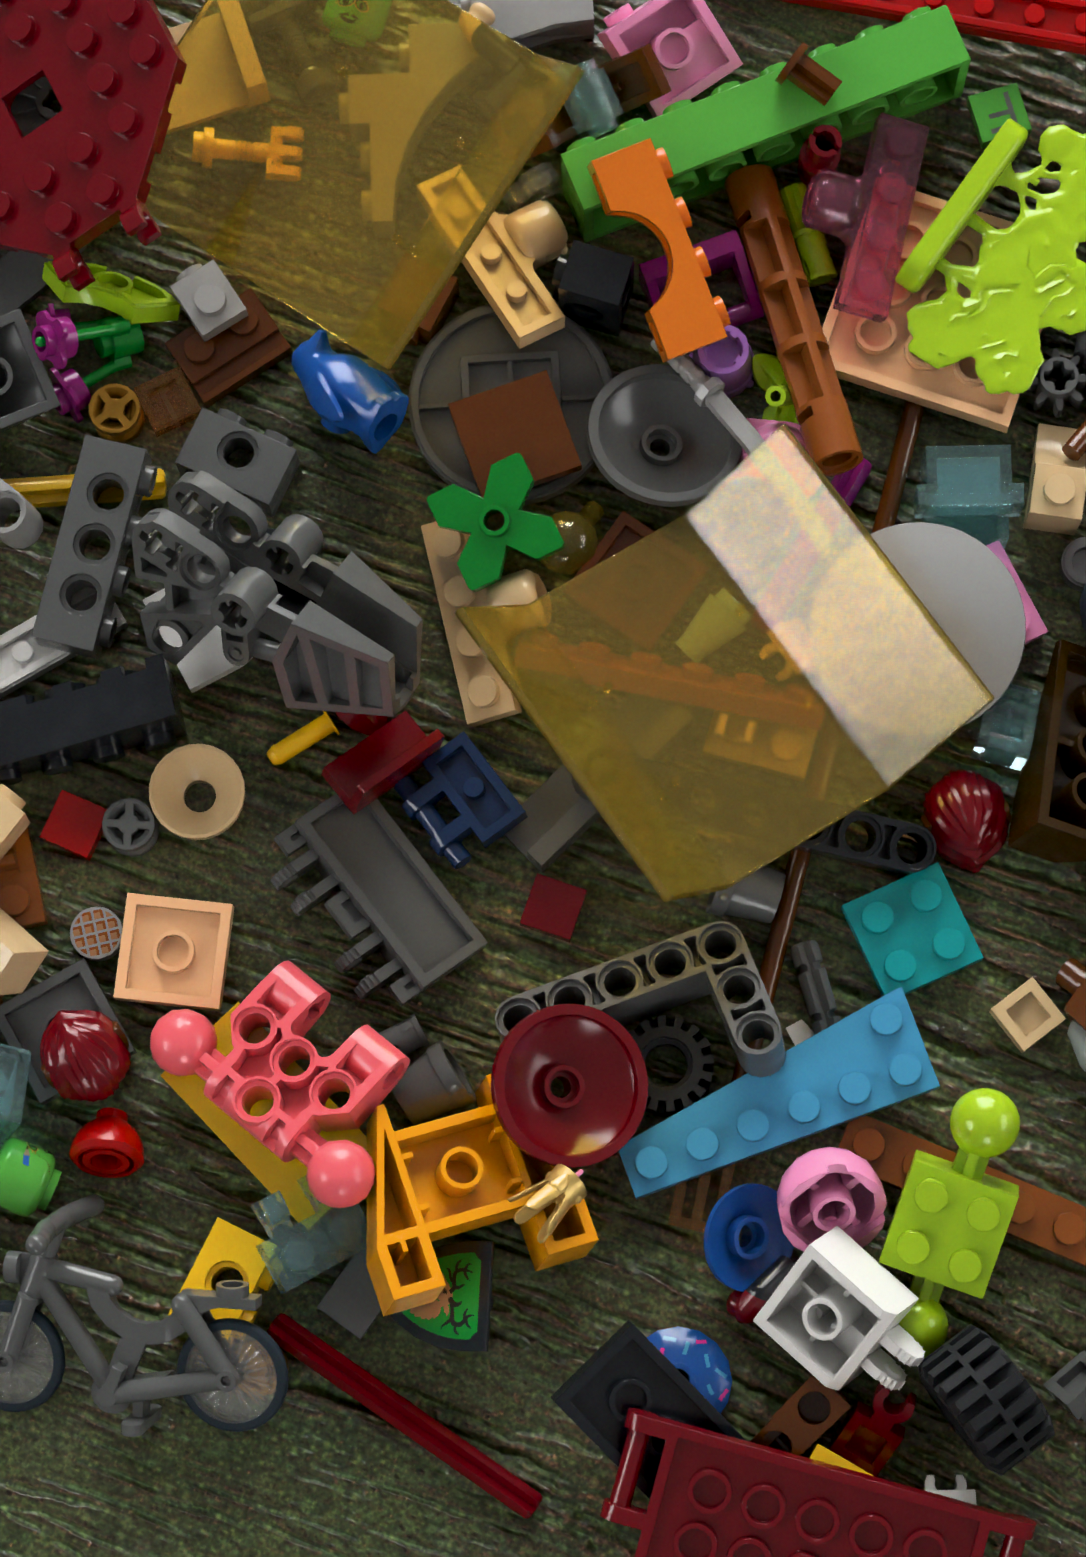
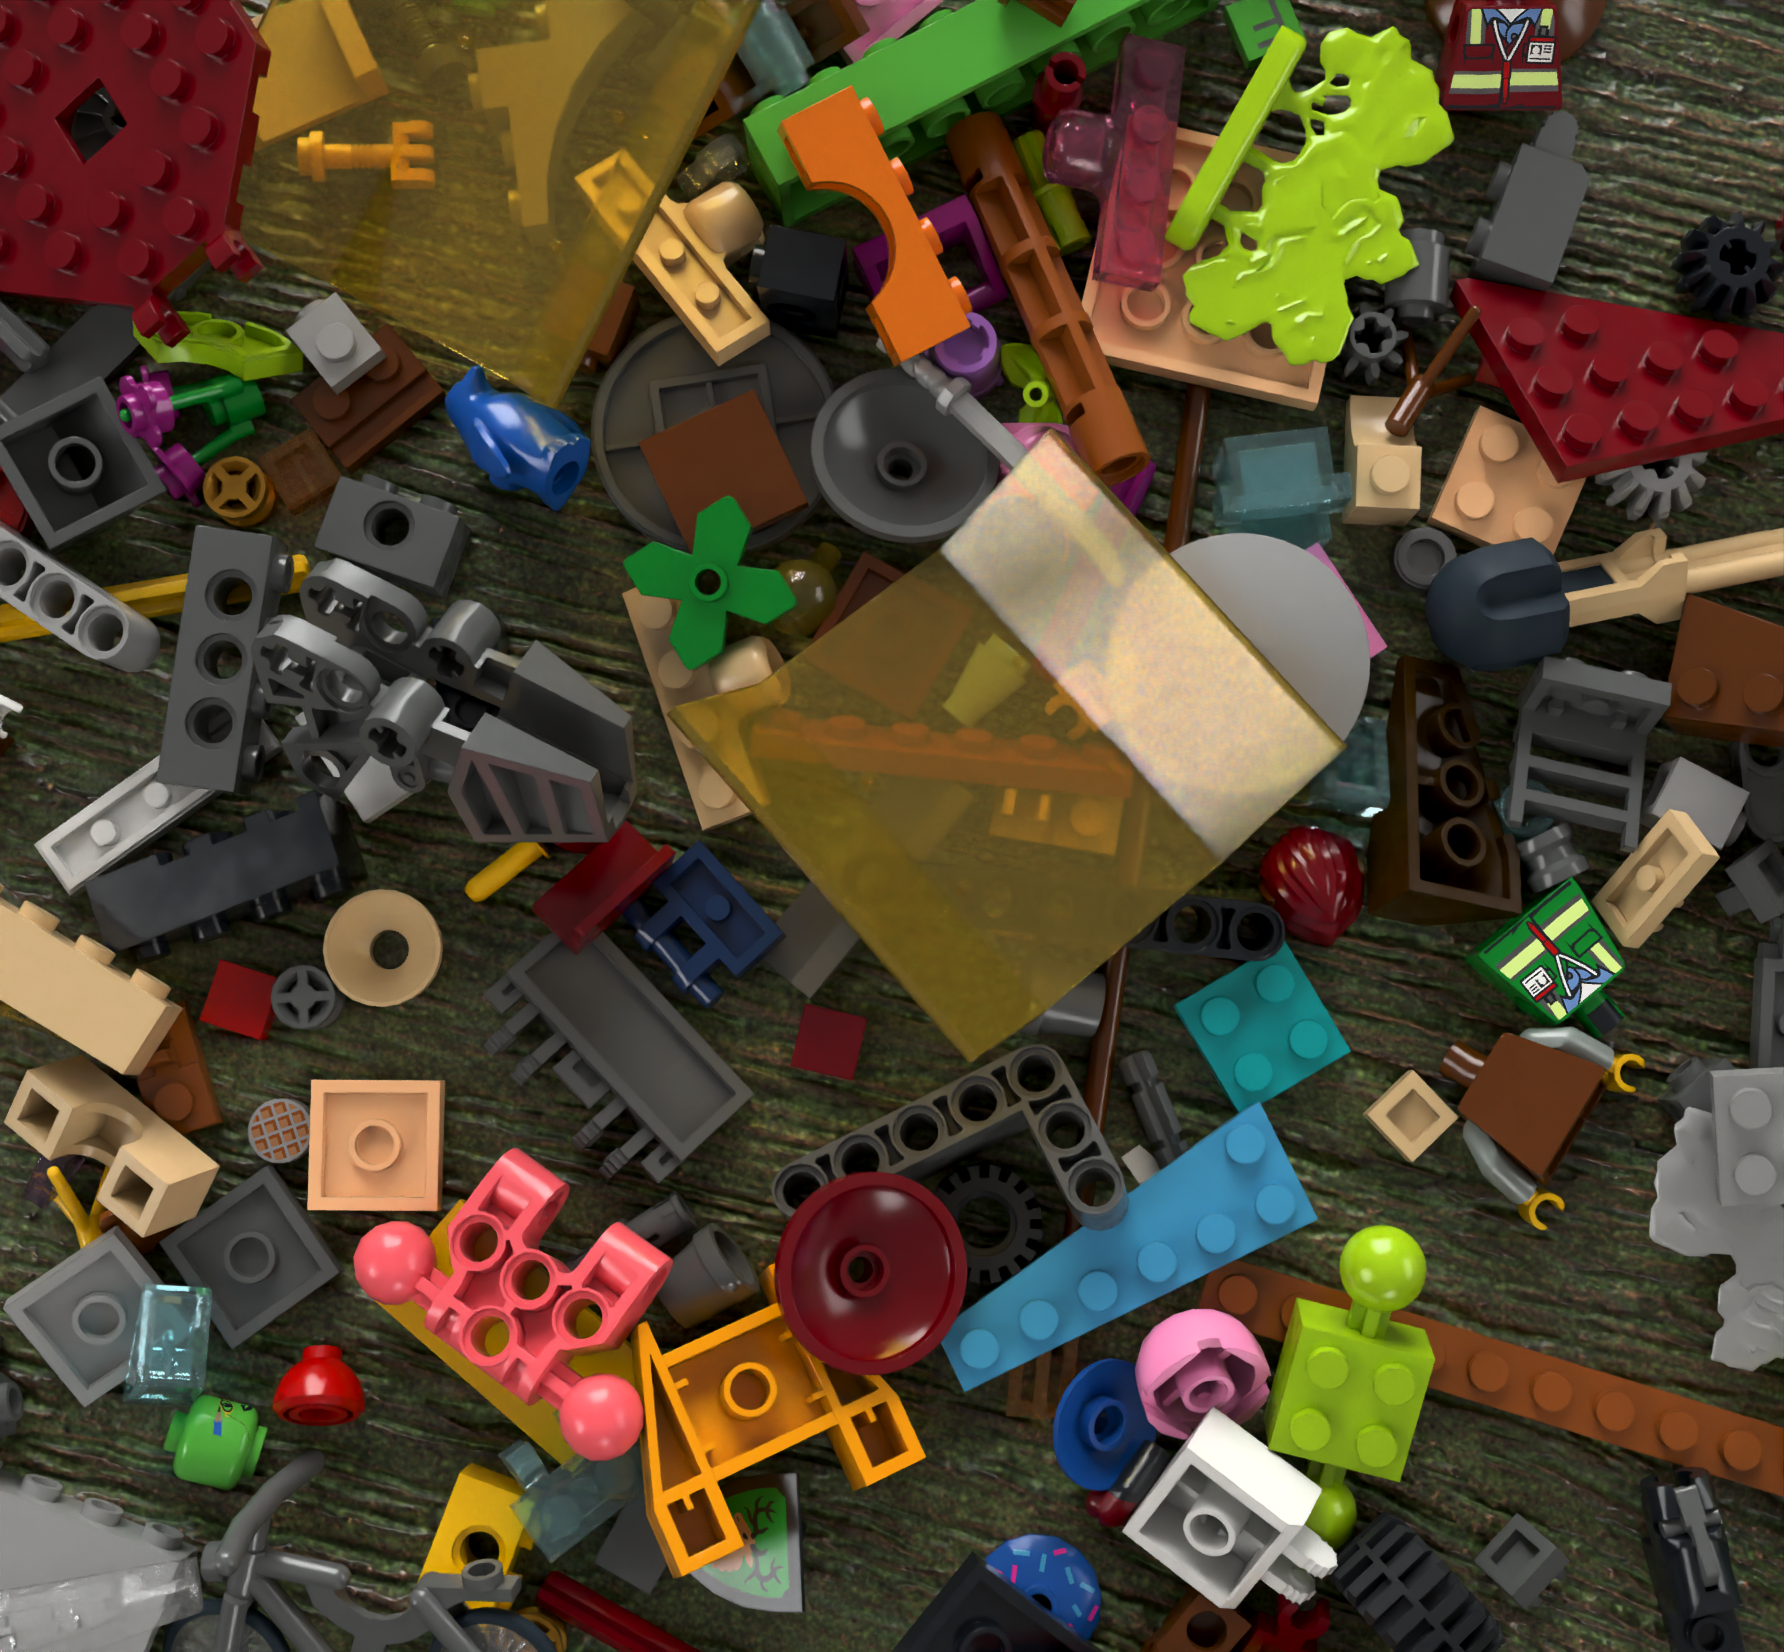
camera: 10 degrees left, 5 degrees up
dark red hair [40,1009,131,1102] -> none
pearl gold piece [507,1164,587,1244] -> none

